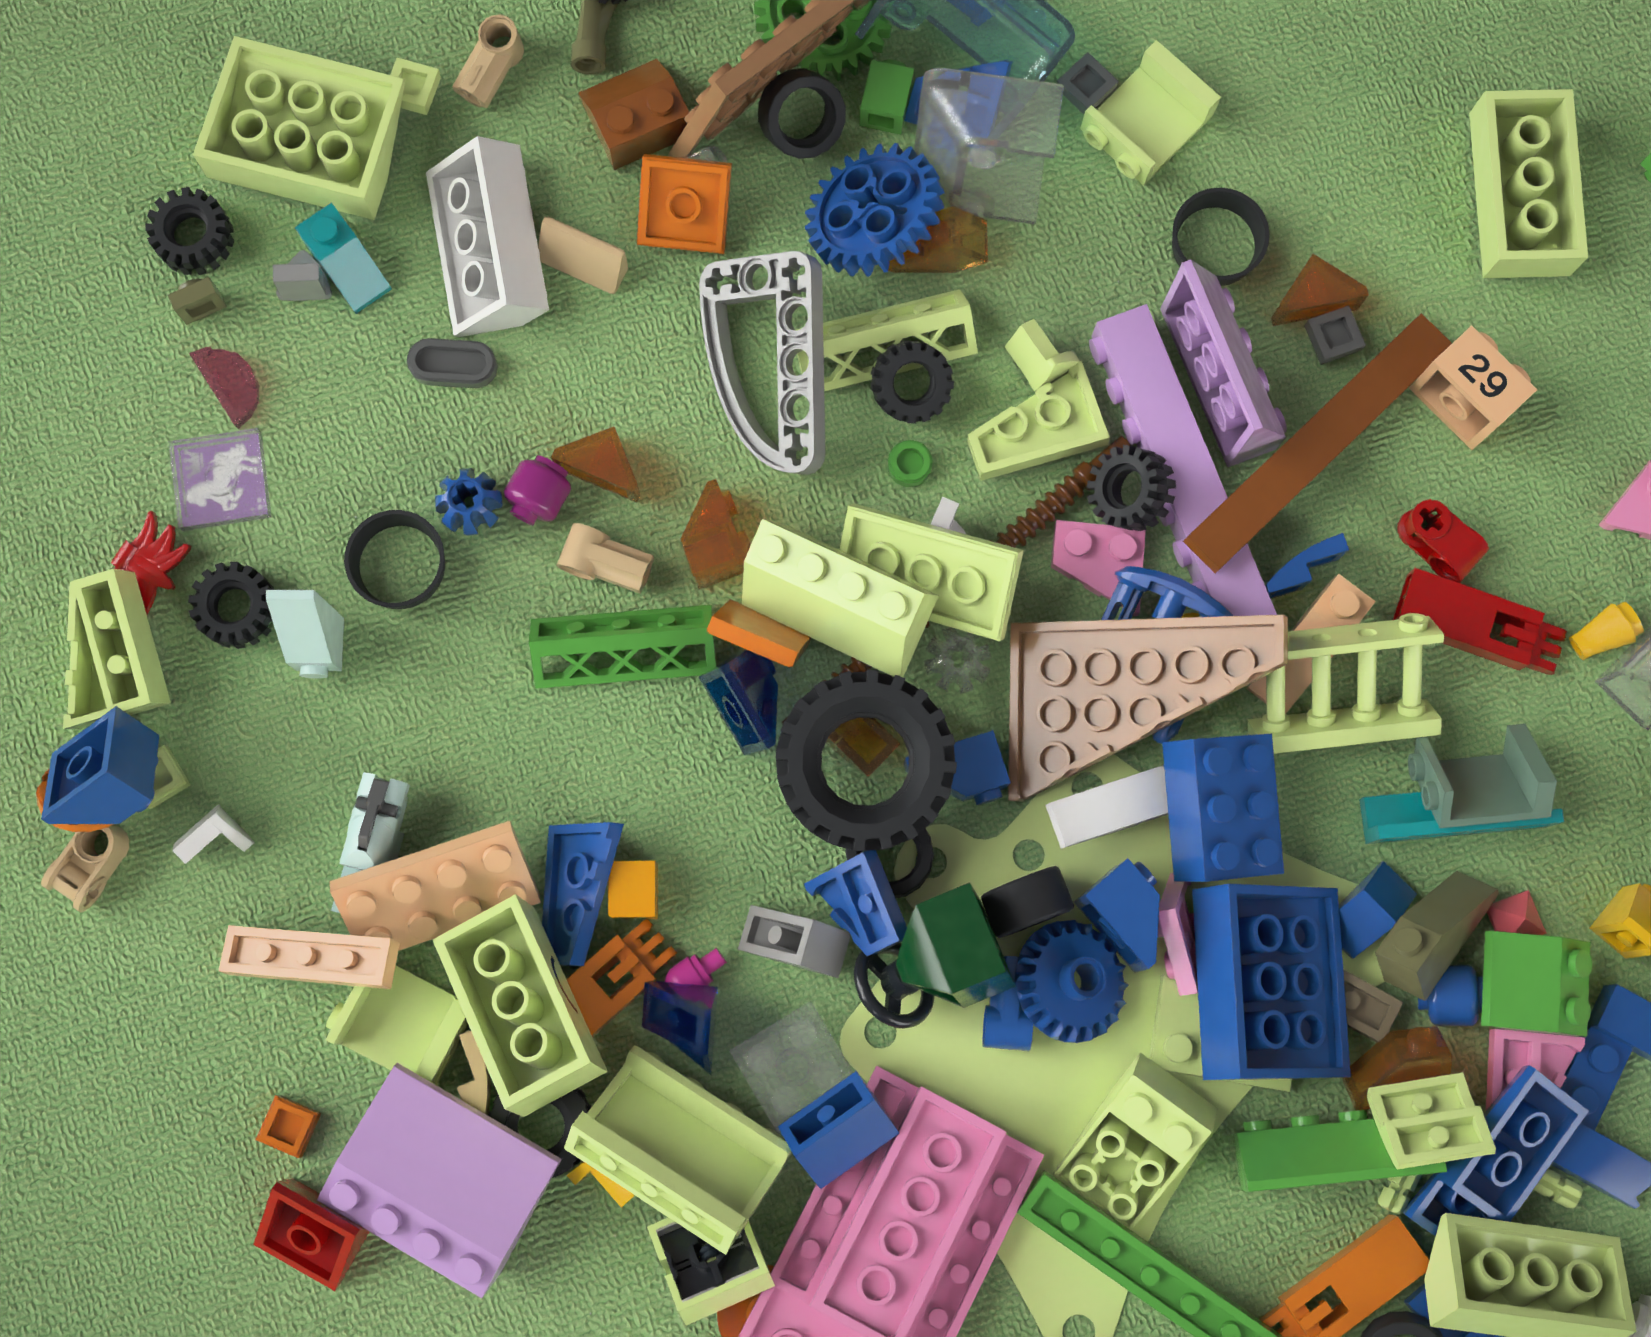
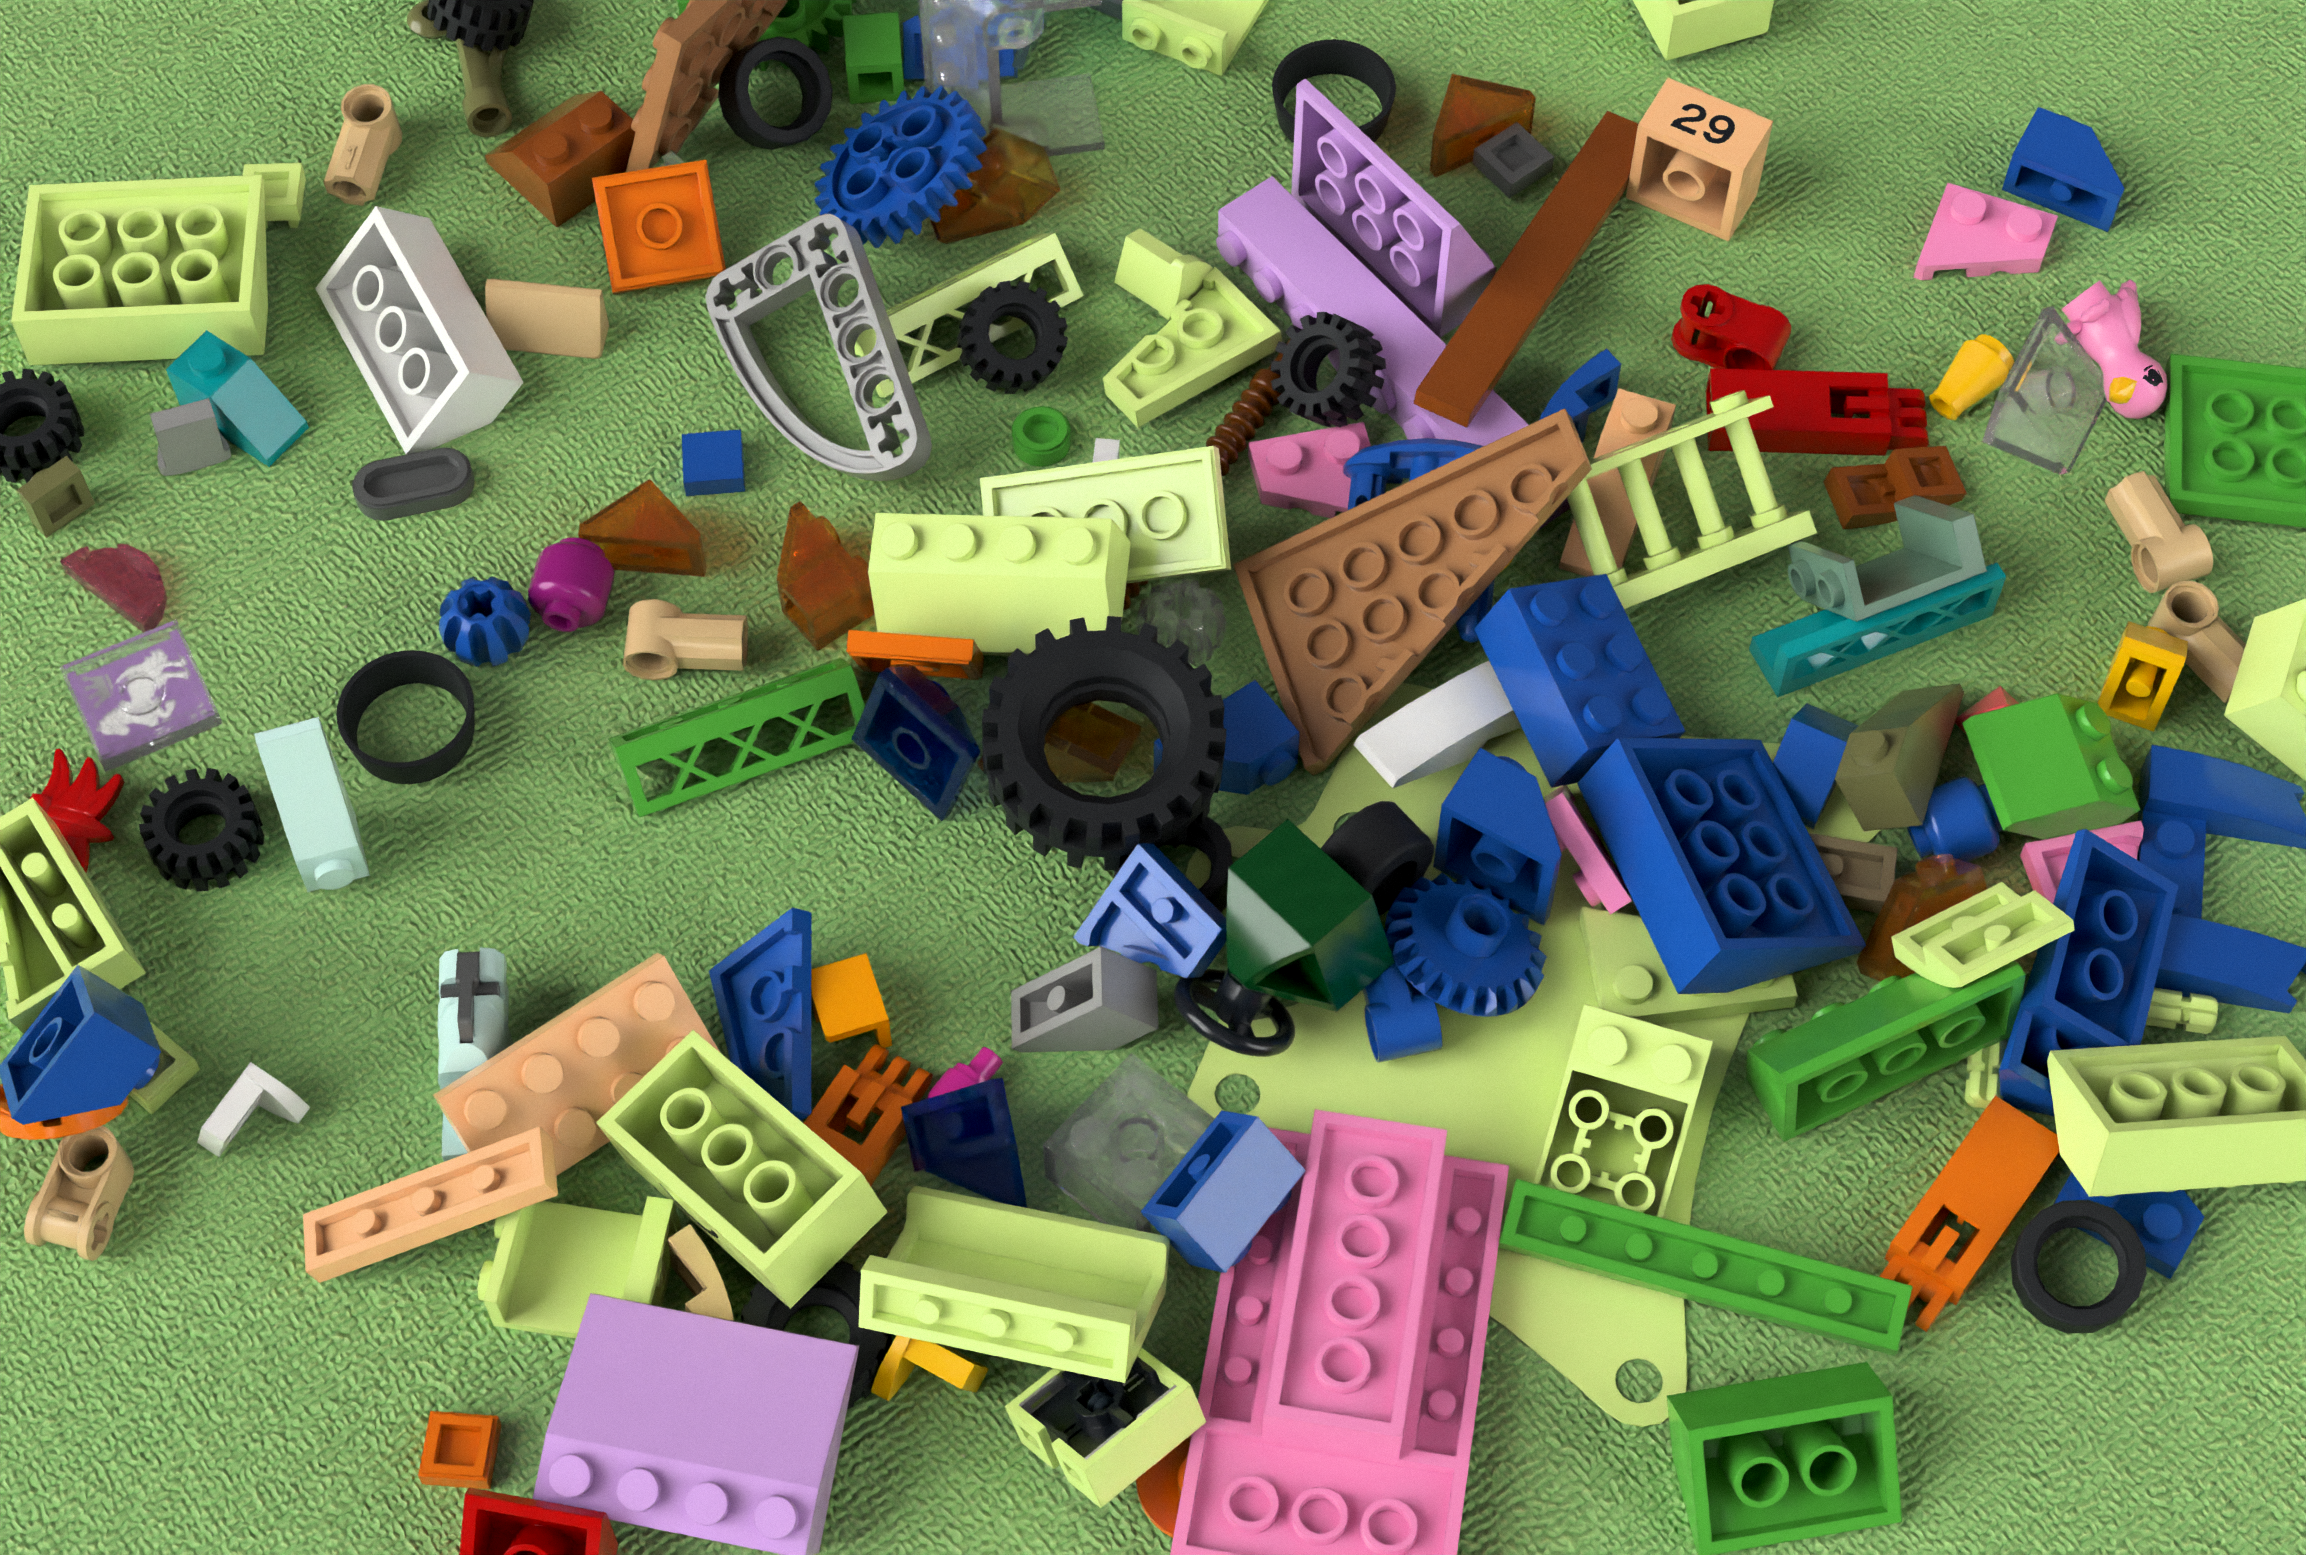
camera: 15 degrees left, 20 degrees down
none -> blue tile [682,429,745,496]
none -> dark orange slope [1823,446,1967,530]

